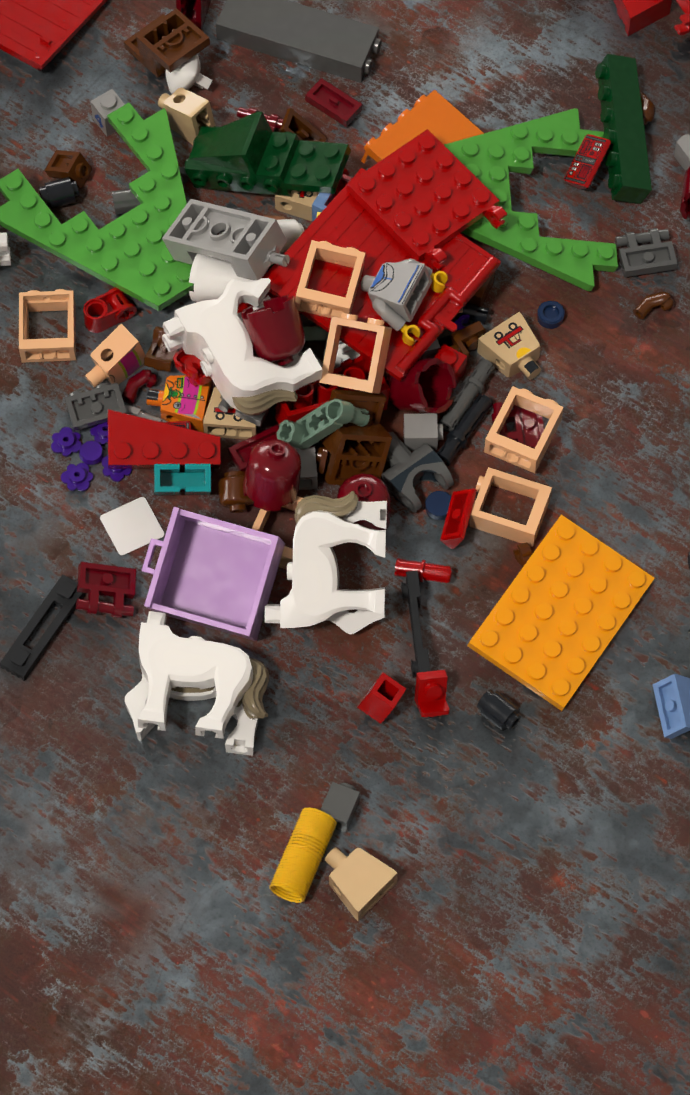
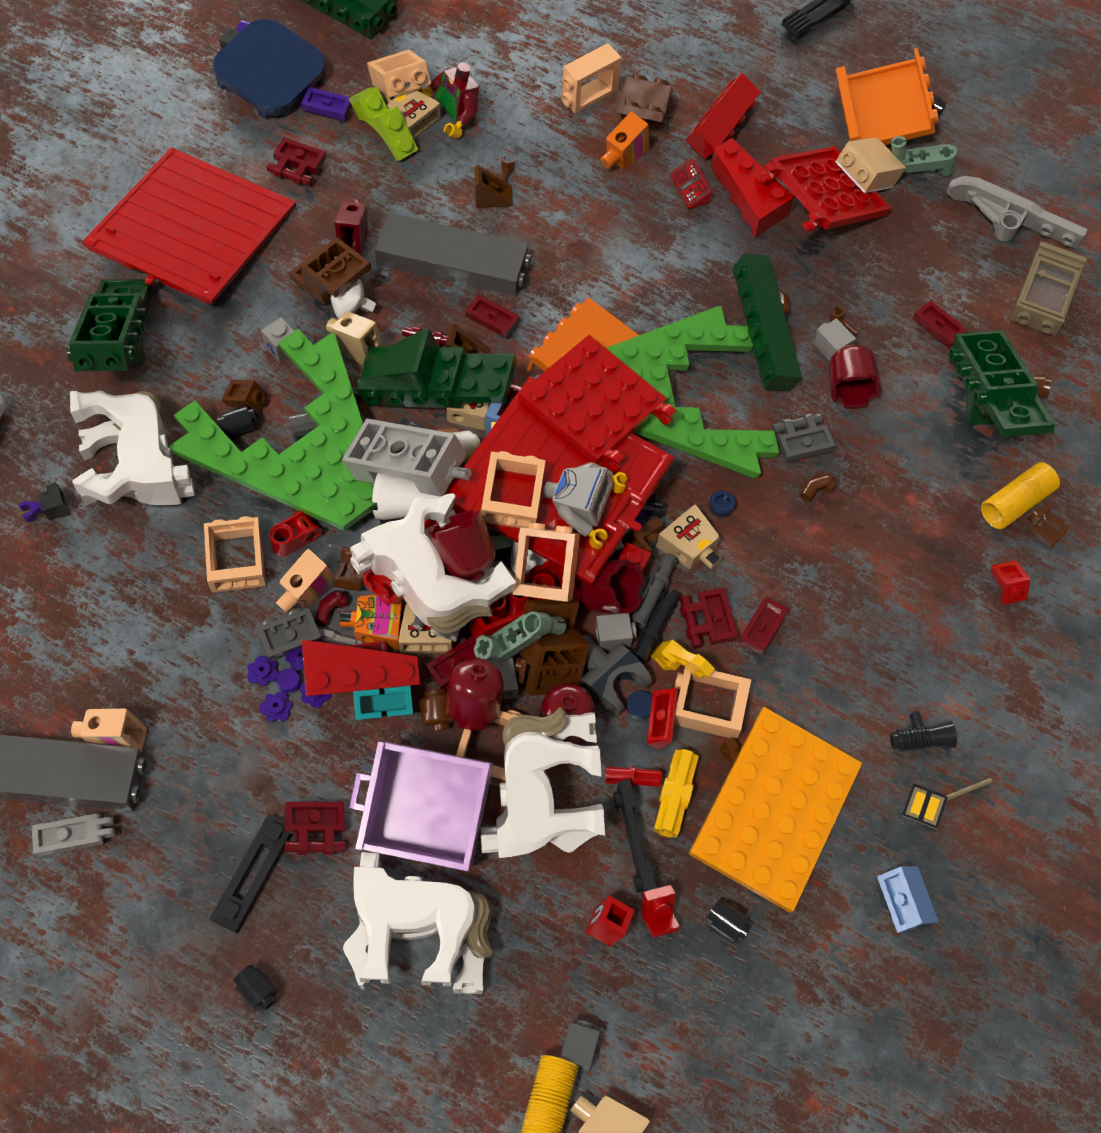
camera: 10 degrees left, 0 degrees up
white sticker [100,497,164,555] -> none
light nougat window [484,386,563,473] -> none
slope [564,134,611,190] -> none
none -> black brick [233,964,278,1012]
none -> yellow piece [651,640,715,678]
none -> yellow piece [653,749,699,838]
none -> dark red plate [738,596,789,655]

